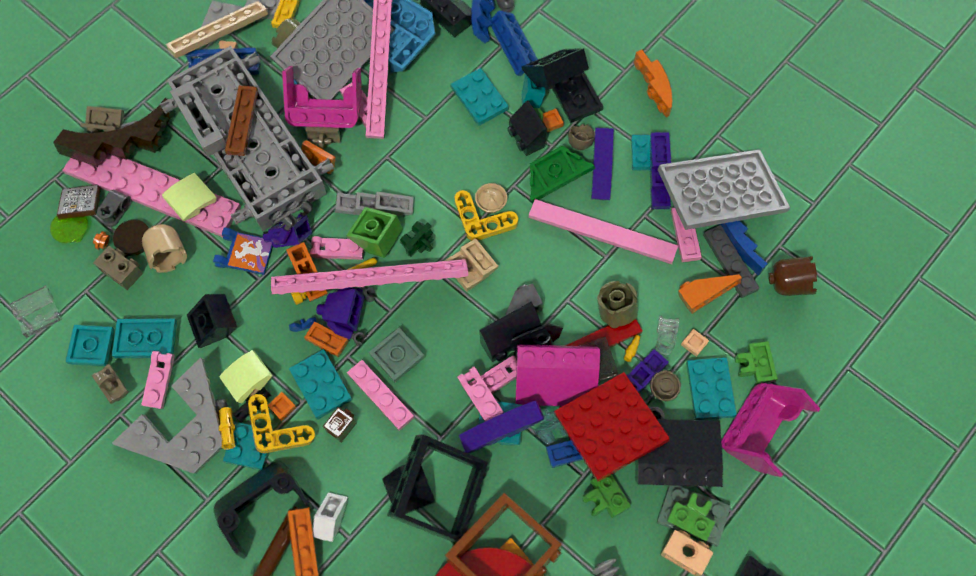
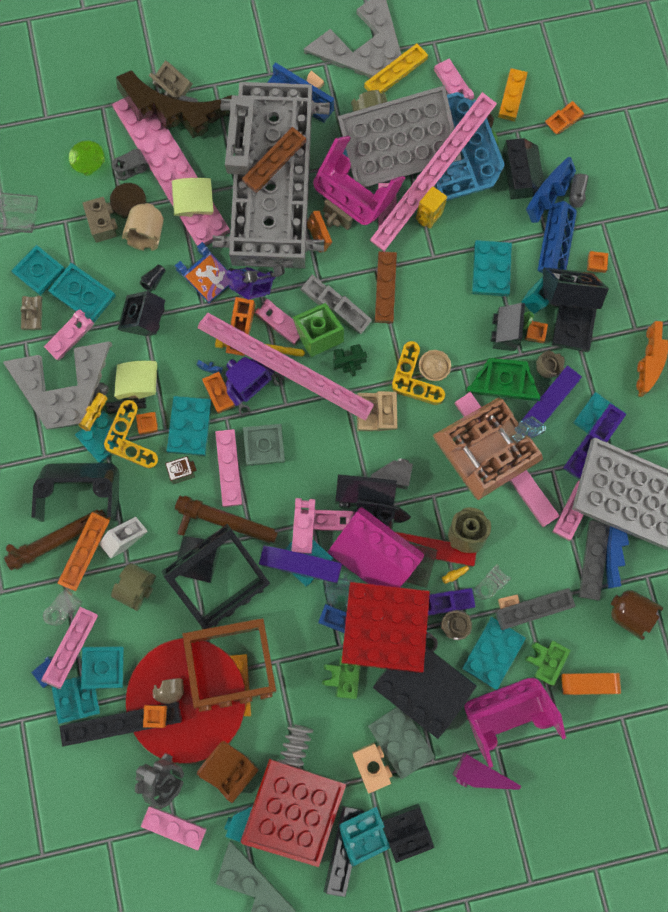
camera: 30 degrees right, 10 degrees up
tile [57,185,101,219] -> none
orange plate [93,231,110,250] -> none
tan plate [166,1,268,58] -> none
bright green plate [667,492,715,541] -> none
orange slope [678,274,742,314] -> none
none -> olive brick [111,563,156,611]
none -> black cone [140,264,166,292]
none -> reddish brown cylinder [175,495,278,544]
none -> dark orange plate [375,251,397,324]
none -> yellow brick [416,186,447,229]
none -> nougat piece [433,397,543,500]
none -> magenta slope [452,753,521,790]
none -> dark grey plate [495,588,576,630]
none -> clear light blue plate [511,416,546,442]
none -> orange beam [562,673,621,695]
none -> orange plate [587,251,608,273]

